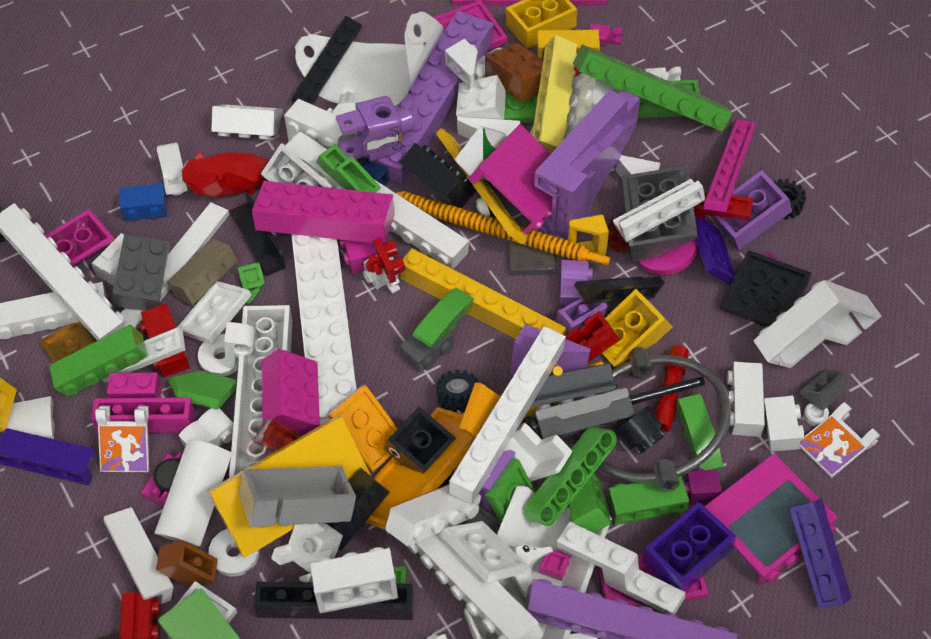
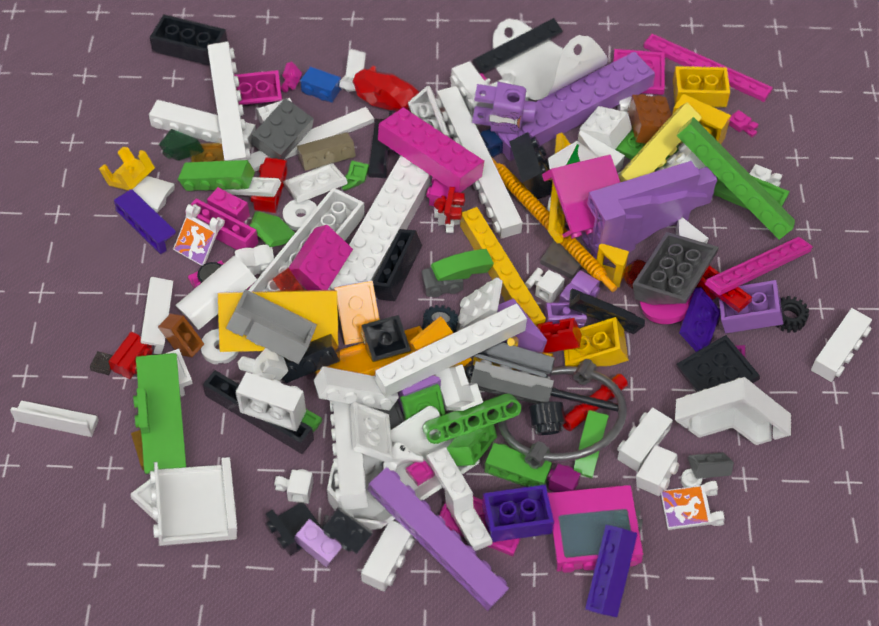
camera: 30 degrees right, 0 degrees up
white slope [212,104,283,139] -> none
white plate [224,322,255,368] -> none
bright green slope [316,144,381,193] -> none
white slope [445,39,478,89] -> none
white fence [613,179,705,242] -> none
none -> clear green slope [159,129,204,161]
none -> dark pink plate [281,62,302,92]
none -> black brick [373,229,422,301]
none -> white plate [456,277,503,331]
none -> white brick [525,268,565,303]
none -> white brick [811,308,872,382]

